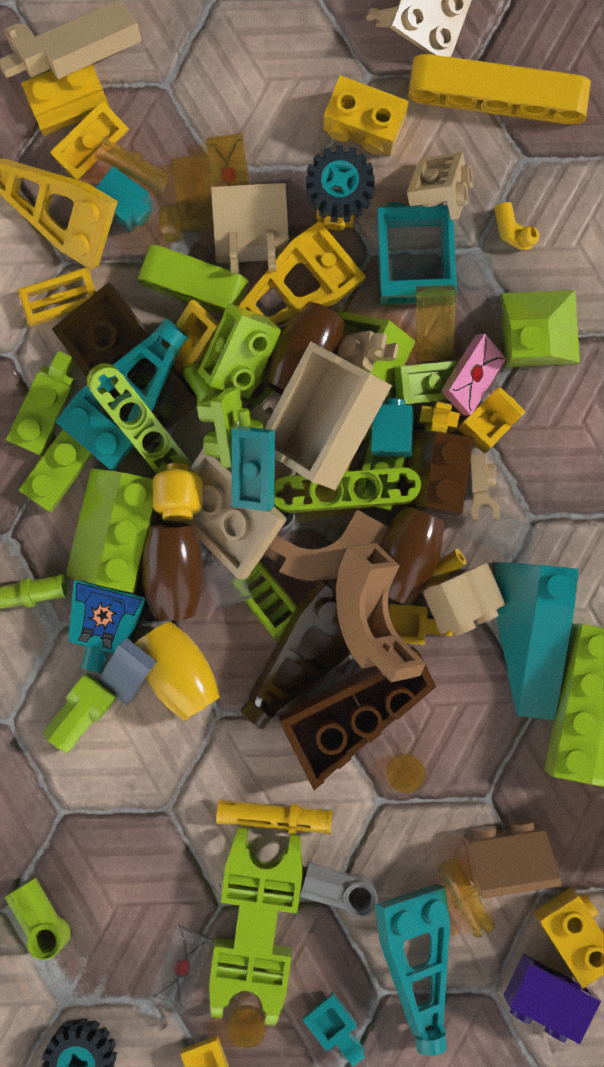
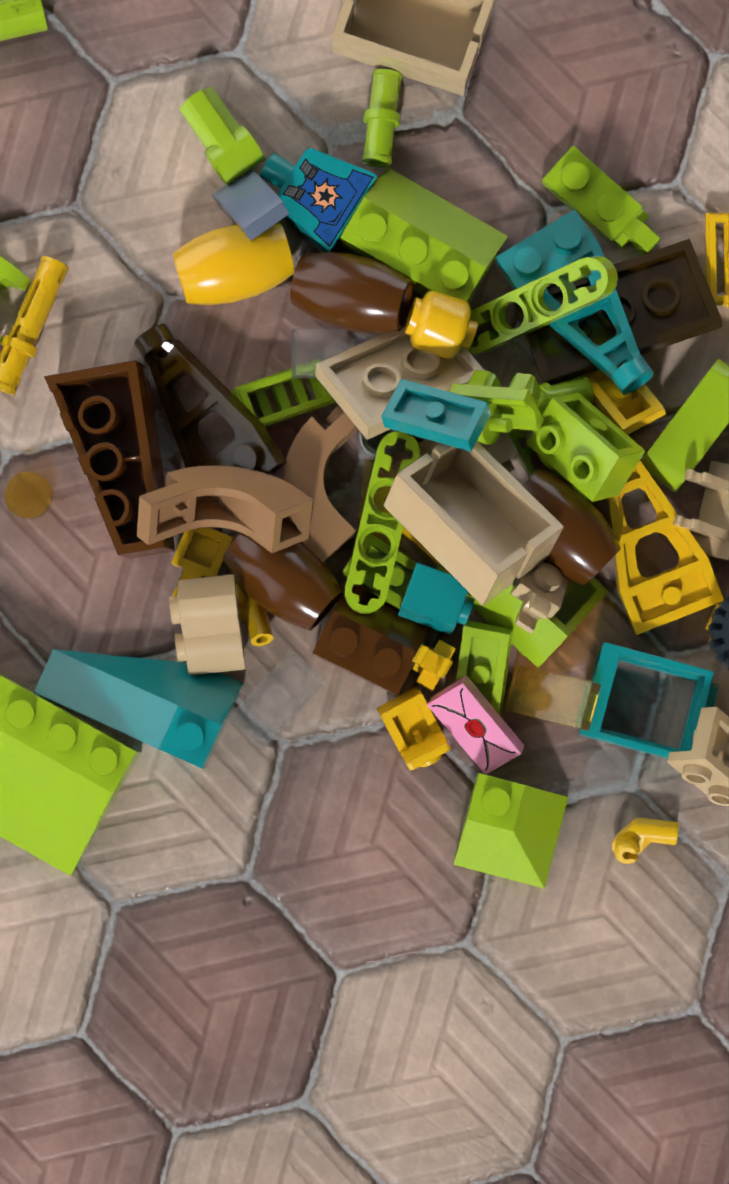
camera: 110 degrees right, 0 degrees up
lime plate [19,430,93,513] -> none
tan plate [471,453,501,522] -> none

